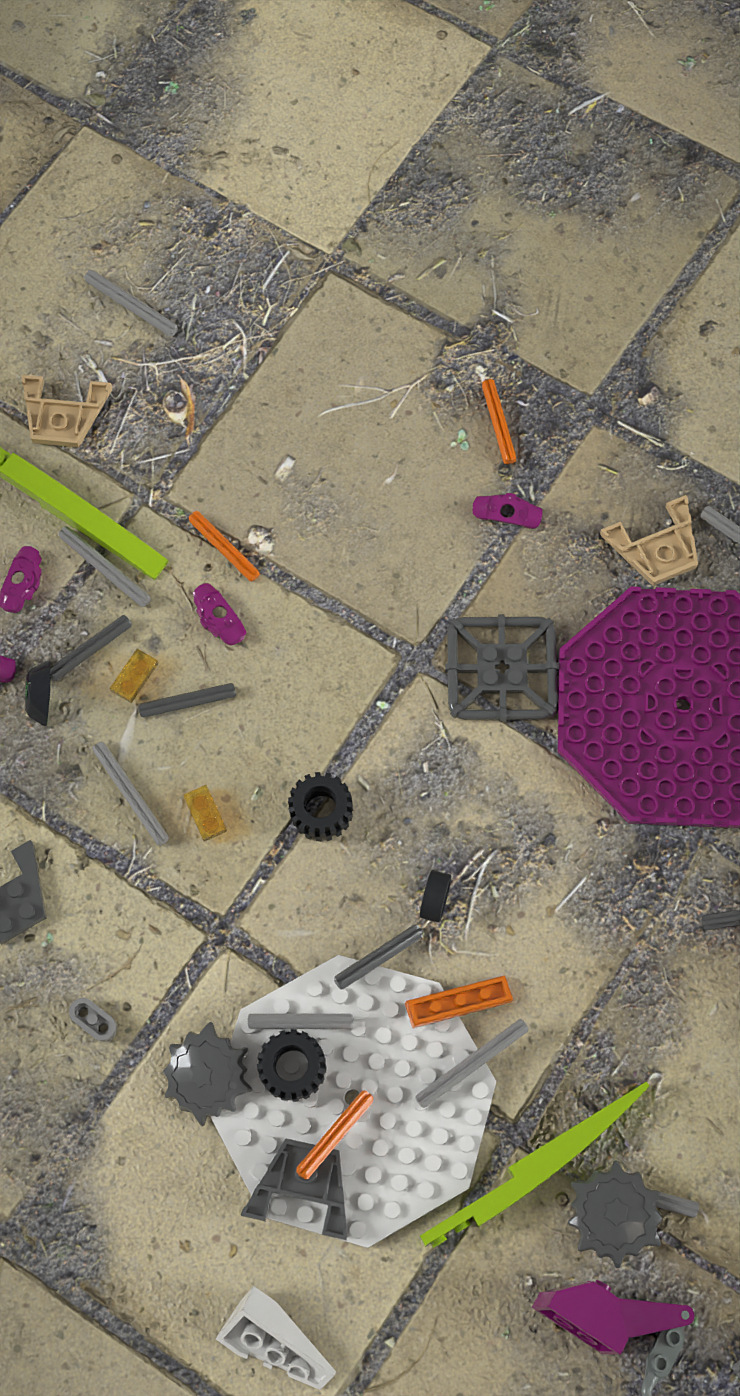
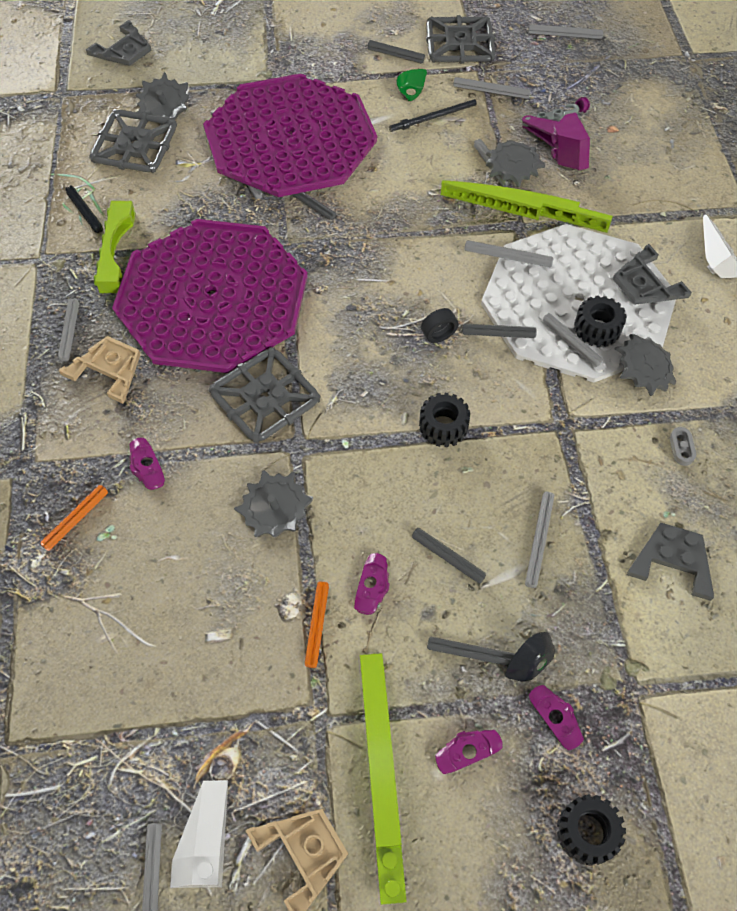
camera: 135 degrees left, 10 degrees down
light grey axle [58,526,151,607] -> none
clear yellow plate [110,649,159,703] -> none
clear yellow plate [183,785,227,842] -> none
orange axle [296,1090,373,1180] -> none
orange tile [405,975,513,1029] -> none
none -> white wedge [170,780,228,888]
none -> dark grey piece [234,470,313,538]

